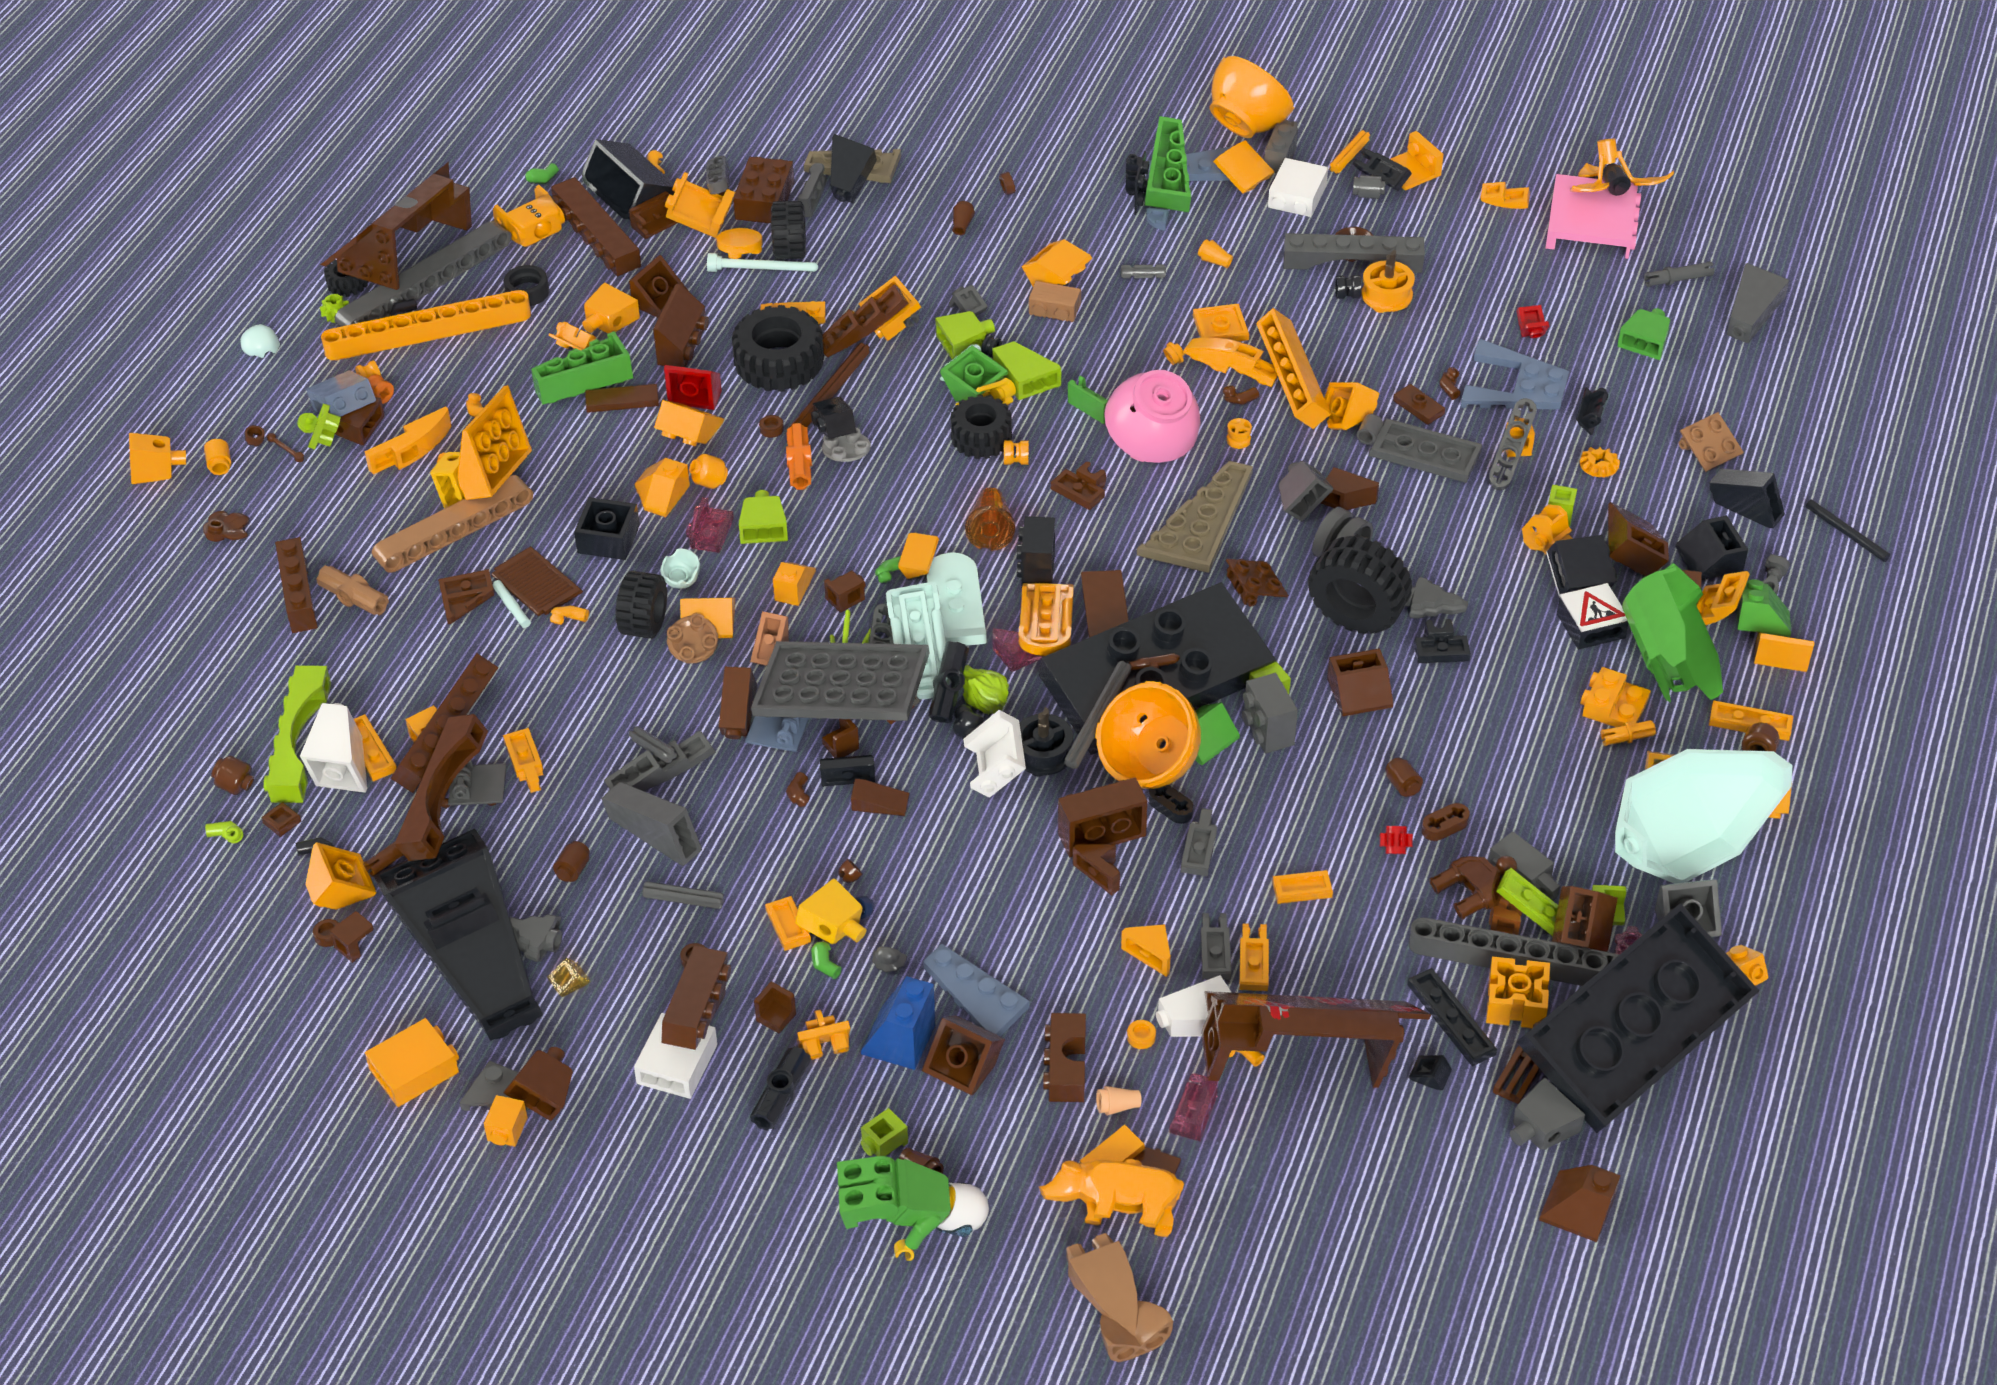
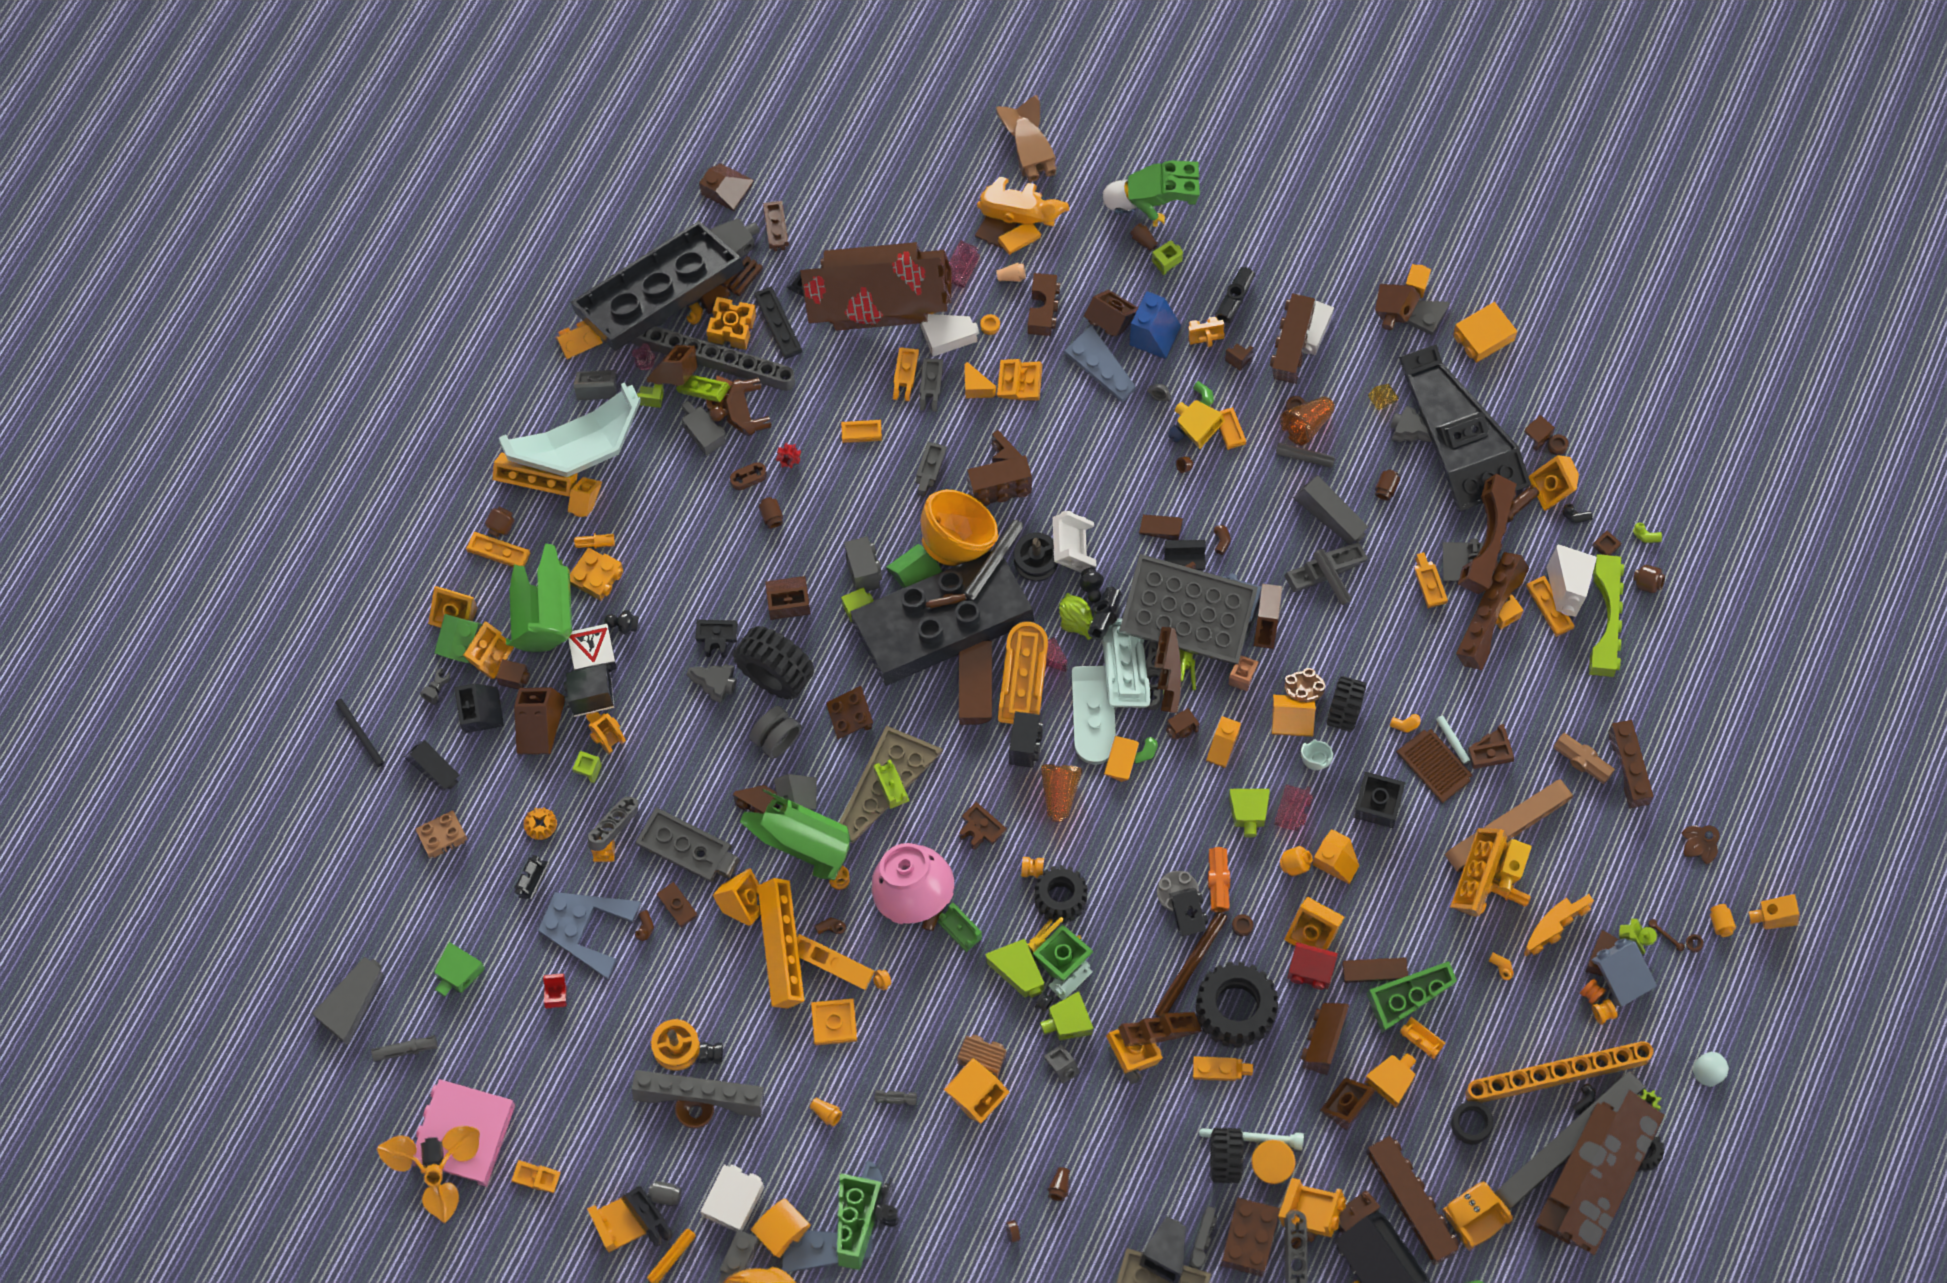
camera: 175 degrees left, 20 degrees up
none -> black animal [604,610,639,634]
none -> bright green piece [740,789,850,880]
none -> hinge [763,201,789,252]
none -> lime hinge [874,760,910,809]
none -> light orange slope [997,359,1043,401]
none -> reddish brown slope [1154,627,1181,713]
none -> clear orange cone [1280,396,1335,446]

